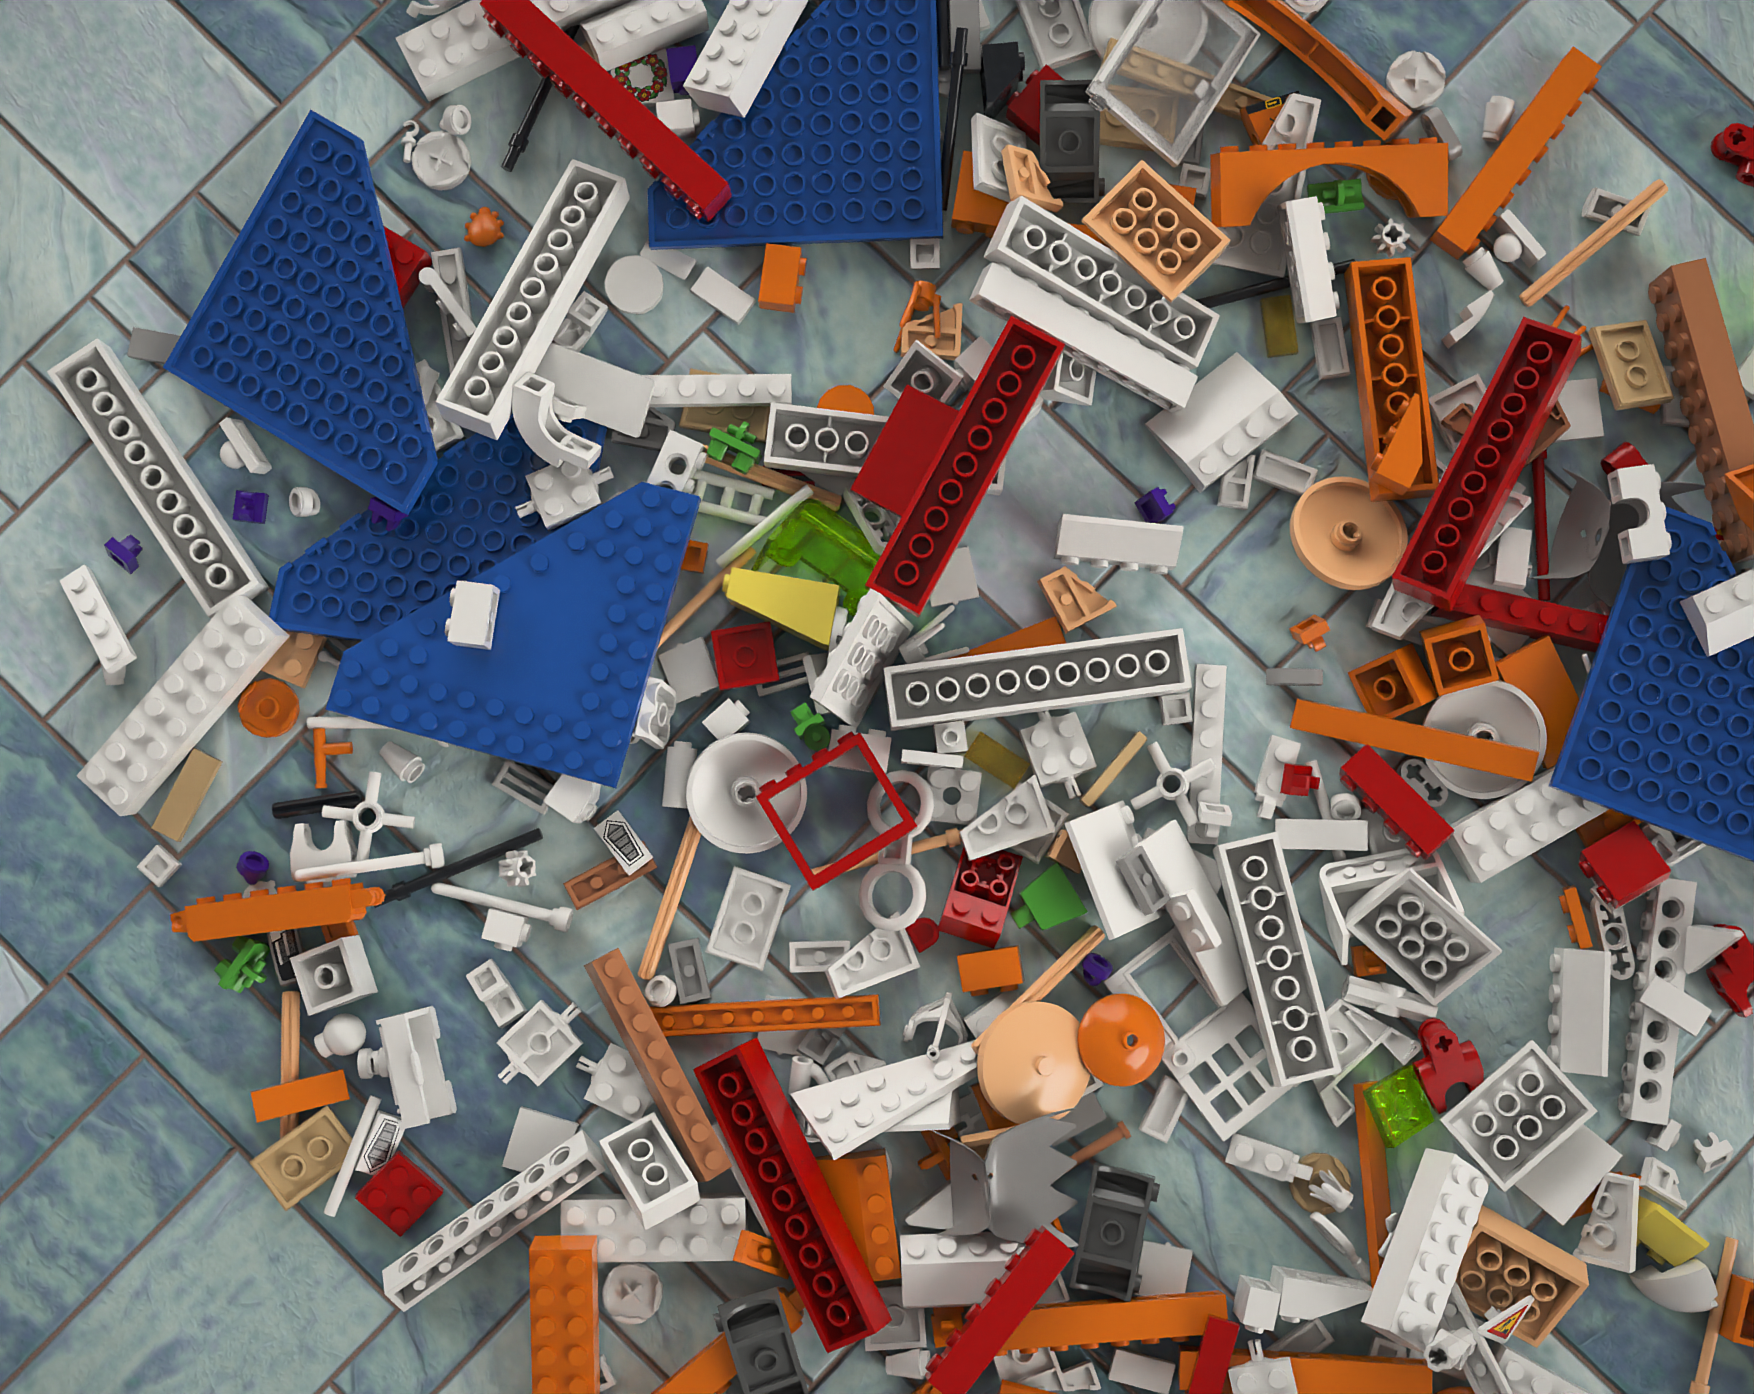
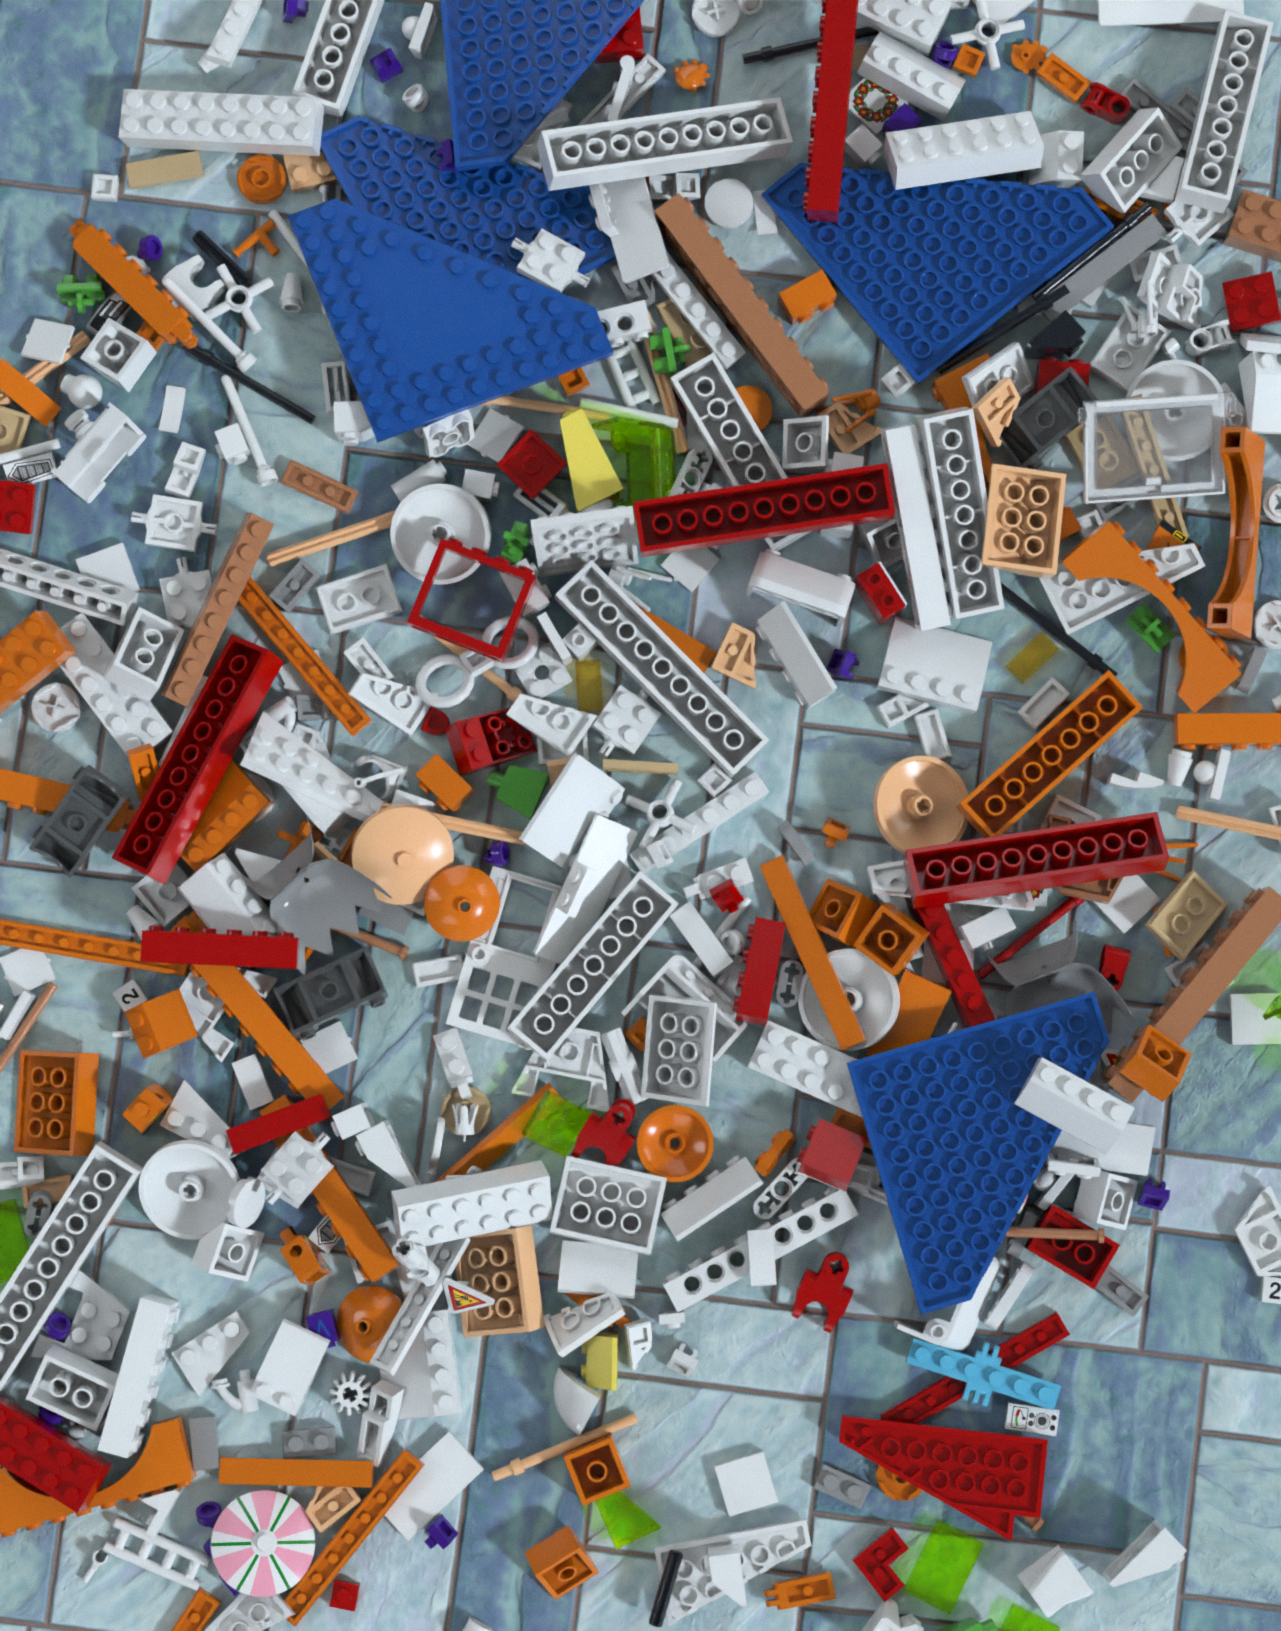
camera: 55 degrees right, 0 degrees up
white brick [445,580,500,650] -> none
white gear [498,850,536,887] -> none
white arch [512,372,602,470] -> none
tile [594,810,653,876] -> none
white tile [645,975,678,1007] -> none
white tile [690,266,756,325] -> none
red tile [850,384,959,518] -> none
light grey plate [1116,846,1171,915] -> none
white slope [1277,196,1340,323] -> none
orange slope [1369,393,1423,496] -> none
white gear [1370,218,1410,258] -> none
white arch [1607,464,1672,564] -> none
white slope [1684,924,1744,974] -> none
none -> white piece [21,318,75,365]
none -> white sticker [159,385,186,433]
none -> orange dish [637,1105,714,1182]
none -> nougat brick [654,193,829,418]
none -> white windscreen [746,549,856,628]
none -> red piece [854,561,907,626]

